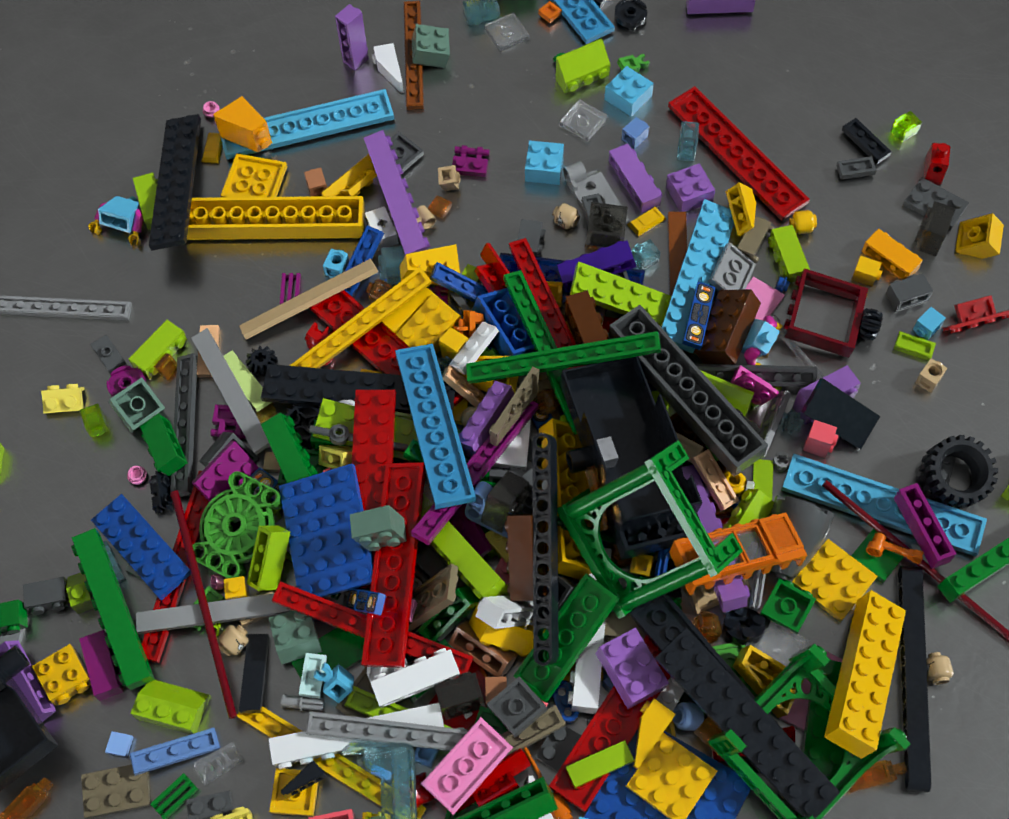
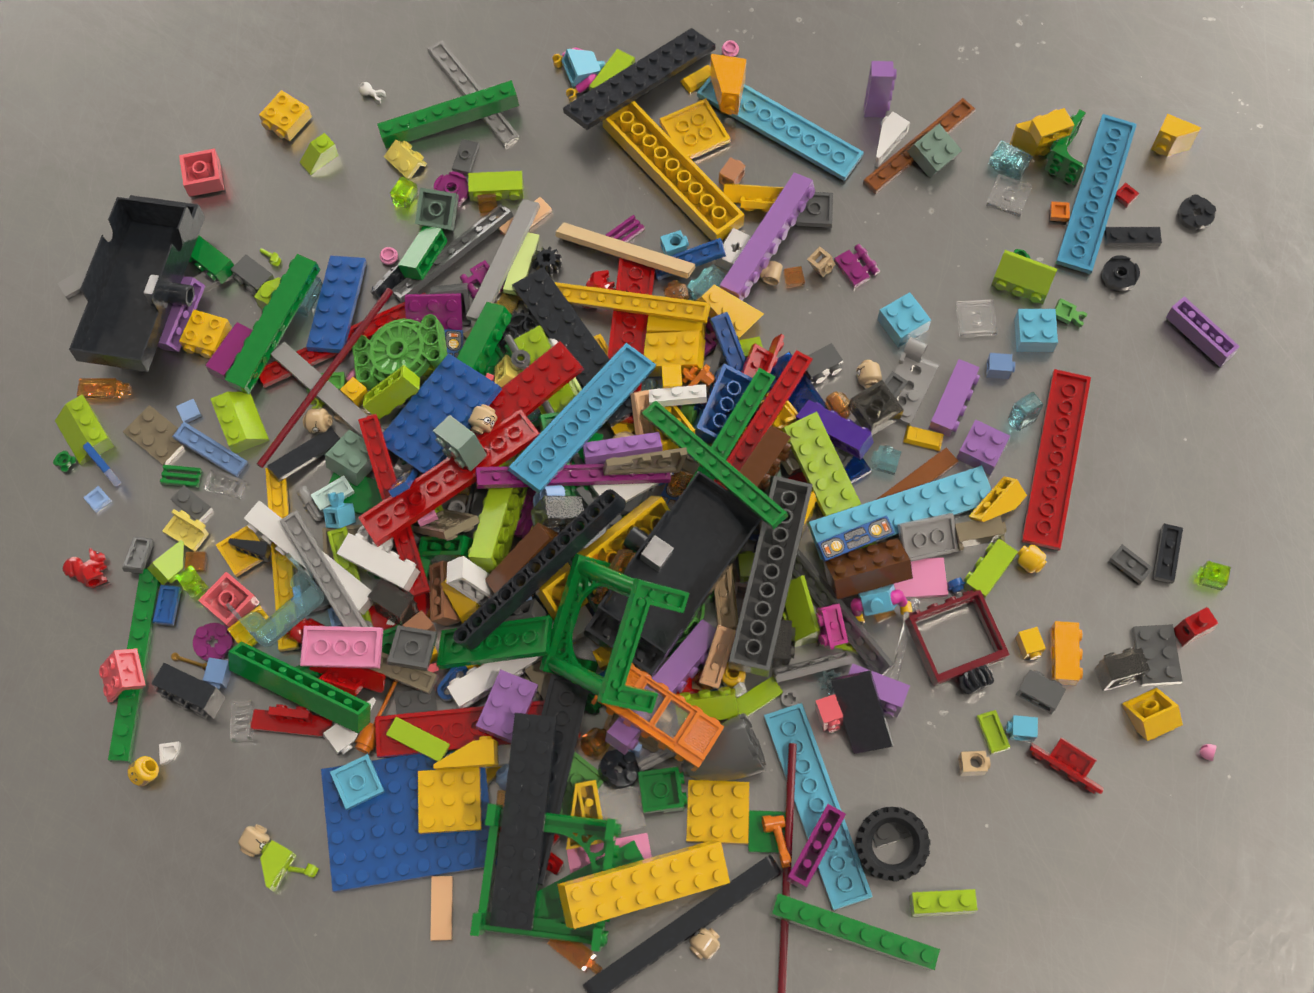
camera: 50 degrees right, 5 degrees up
none -> lime hand [259,248,281,267]
none -> green brick [377,80,520,149]
none -> tan head [468,404,497,435]
none -> clear orange head [824,391,853,419]

